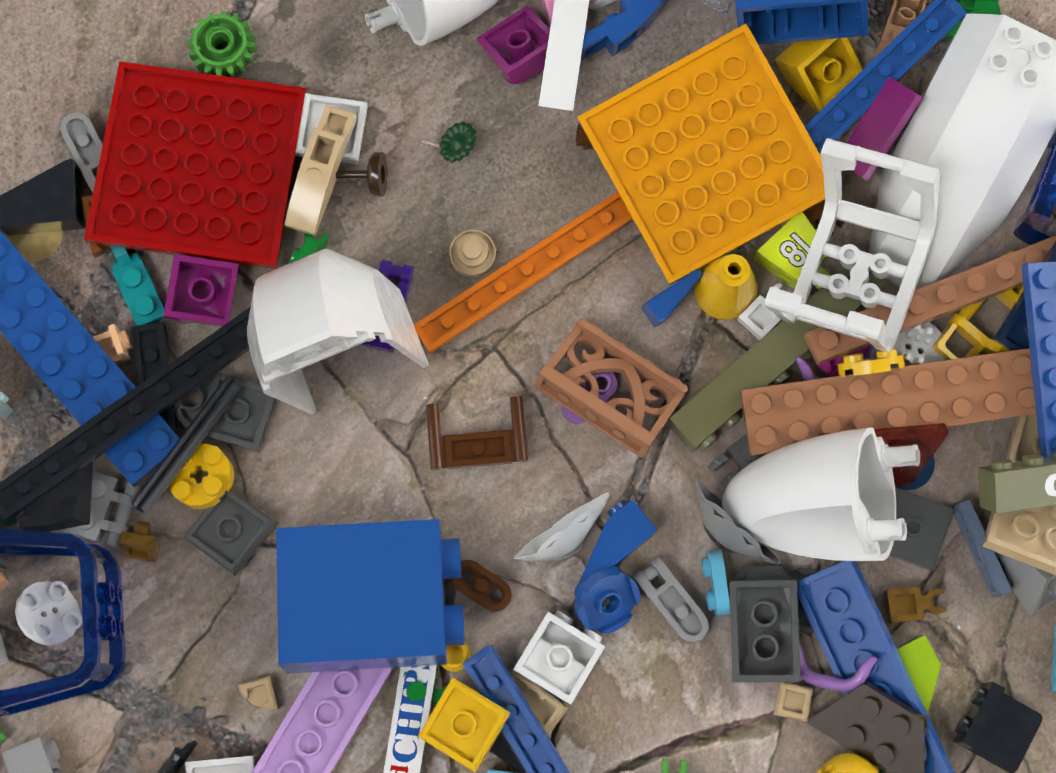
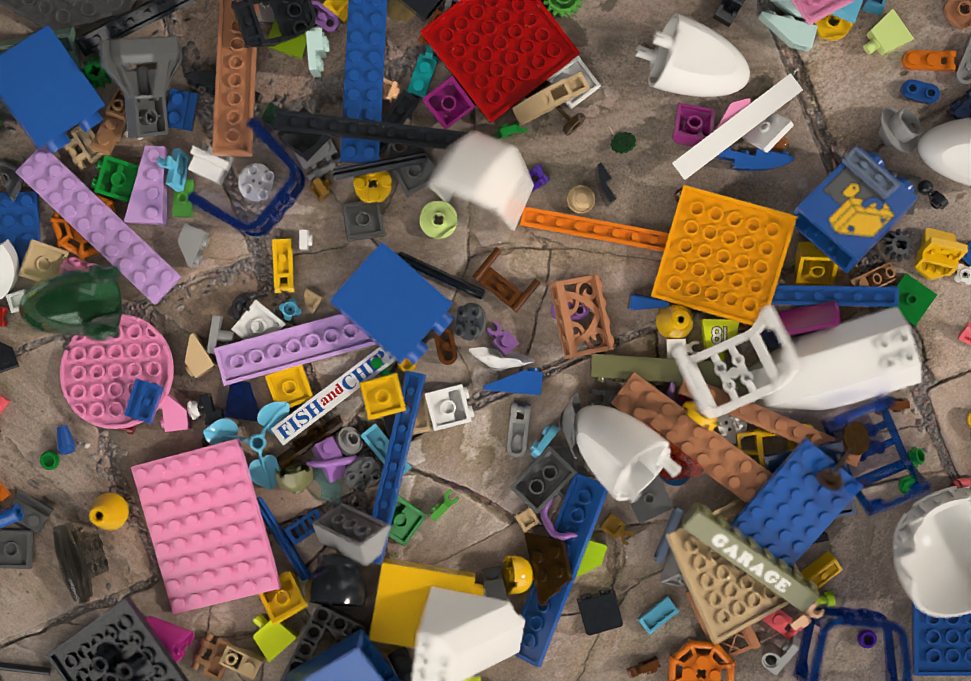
camera: 45 degrees right, 10 degrees up
blue plate [574,566,640,634] -> none
none -> yellow plate [272,238,295,293]
none -> medium azure plate [279,298,302,321]
none -> white plate [299,230,313,251]
none -> black axle [398,252,485,299]
none -> yellowish green plate [420,201,458,239]
none -> dark grey plate [455,302,486,341]
none -> medium lavender plate [486,321,520,357]
none -> black slope [595,162,617,207]
none -> dark blue plate [760,328,782,350]

